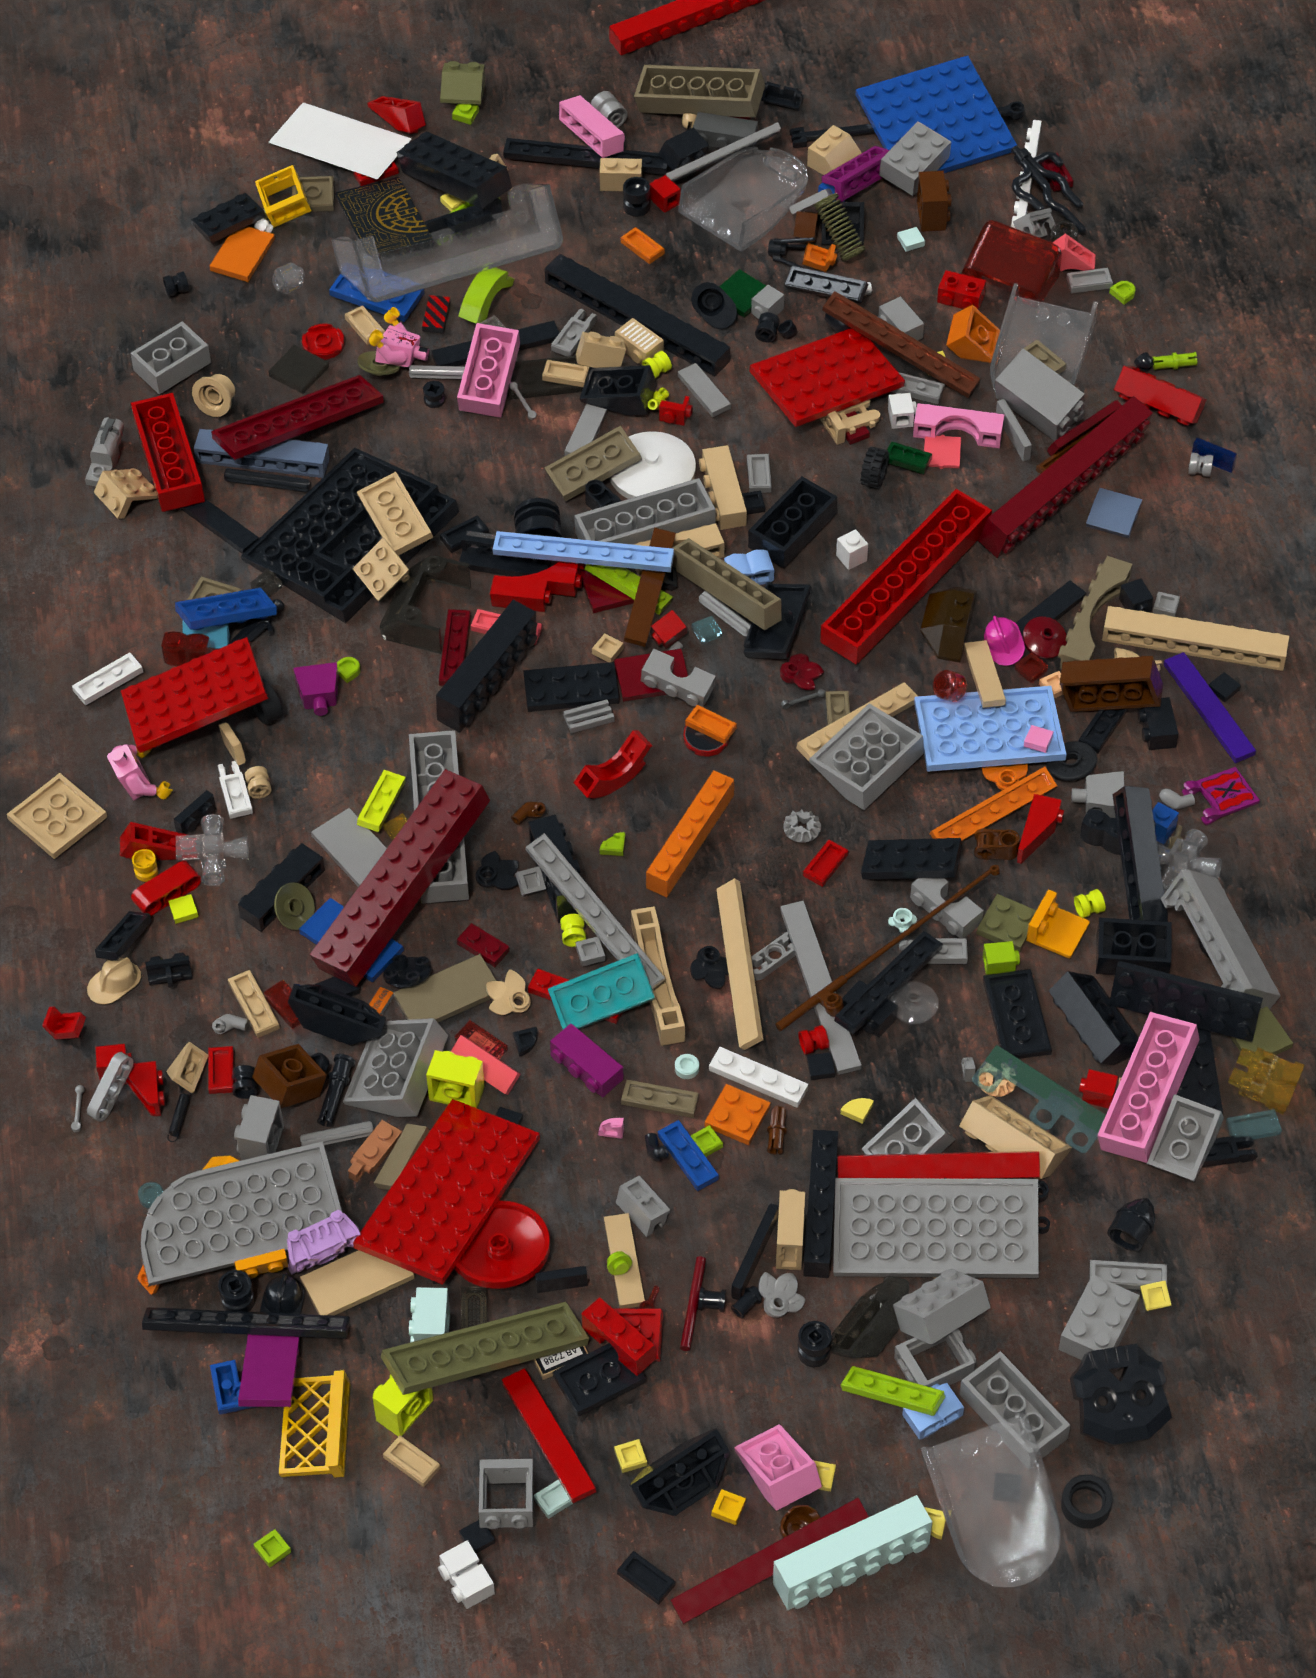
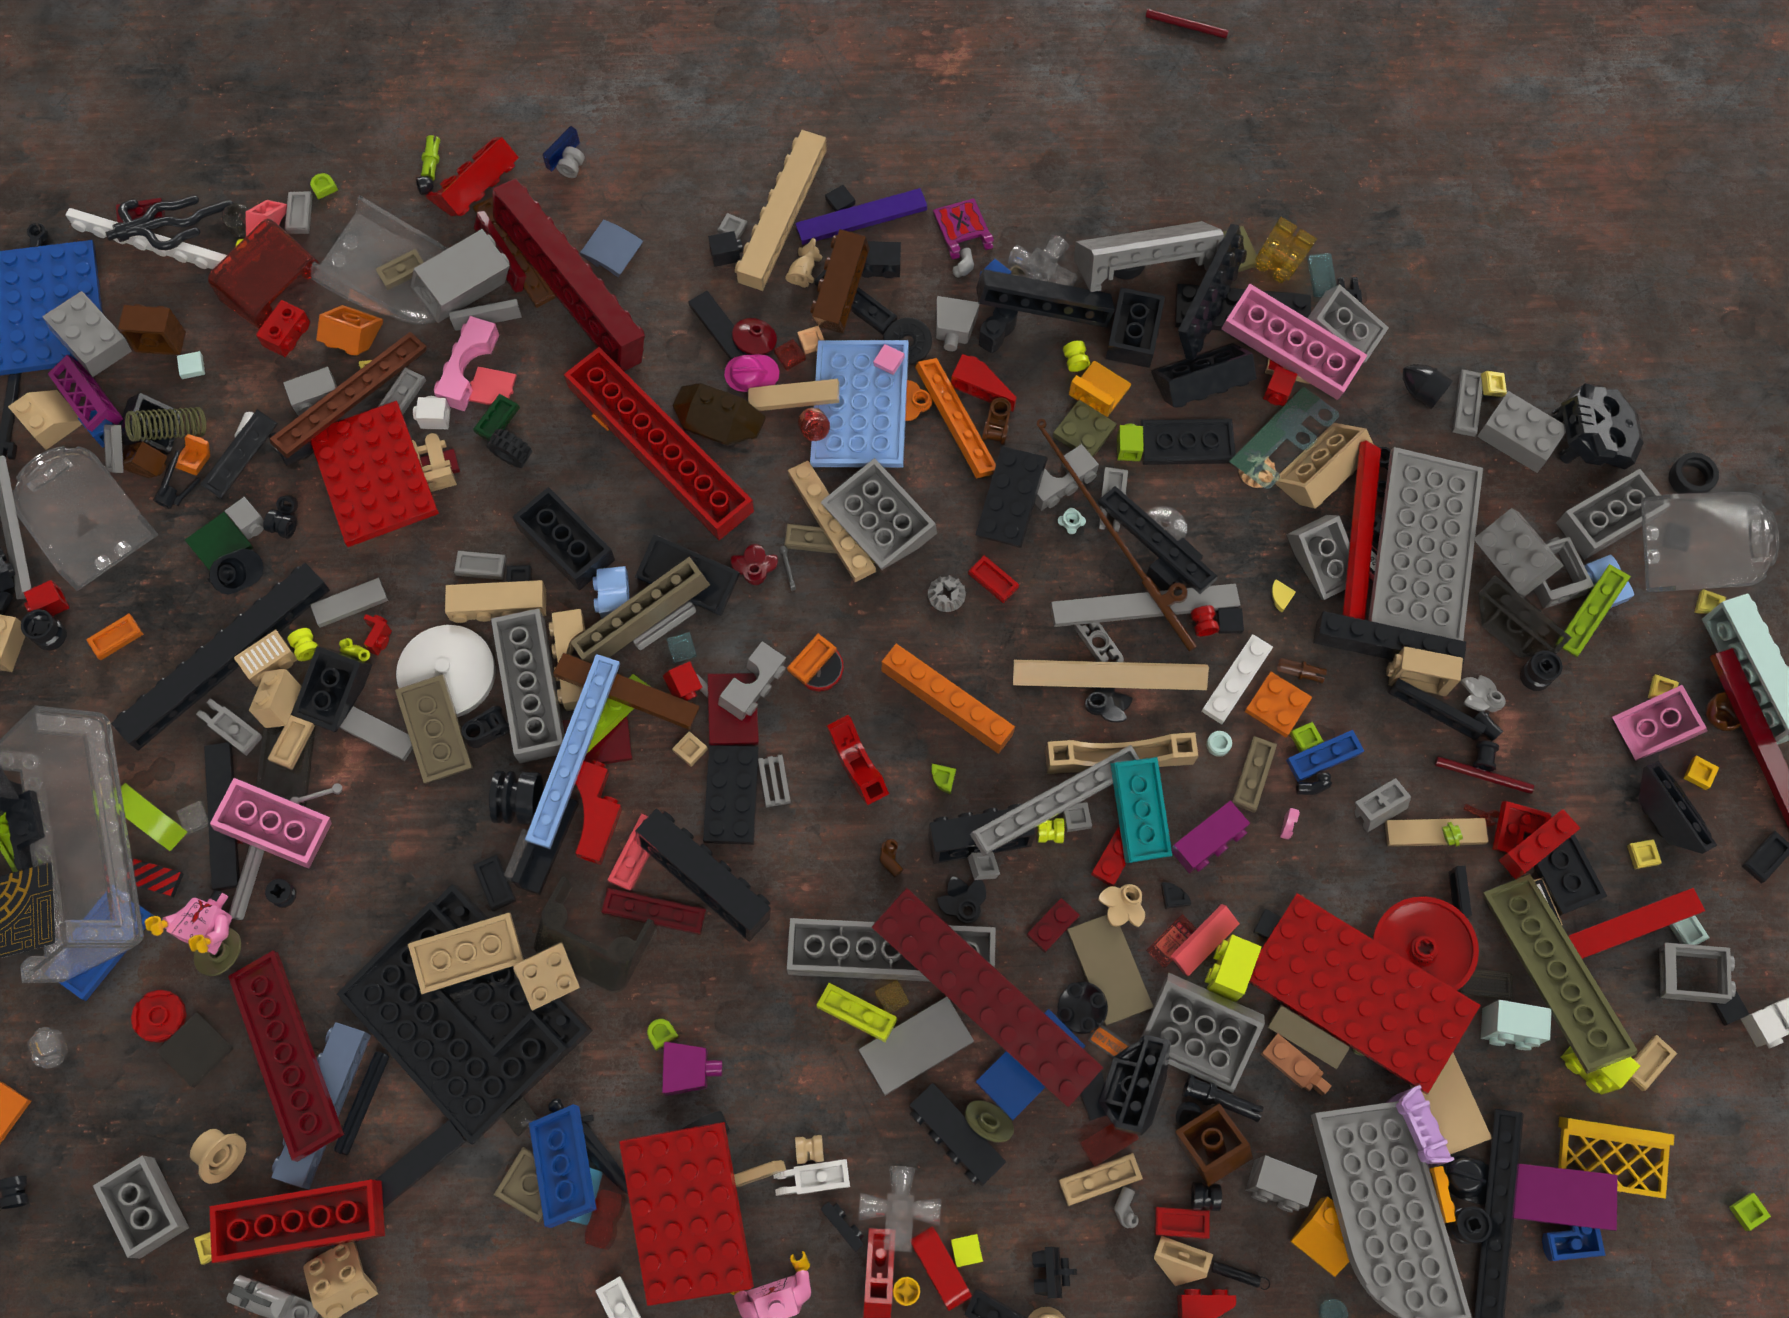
camera: 85 degrees left, 15 degrees up
light grey axle [300,1121,374,1146] -> none
tan tile [345,305,385,345] -> none
white brick [836,529,868,570] -> none
light grey tile [961,1057,975,1082] -> none
light grey hinge [1013,208,1055,243] -> none
dark tan arch [1058,556,1133,669] -> none

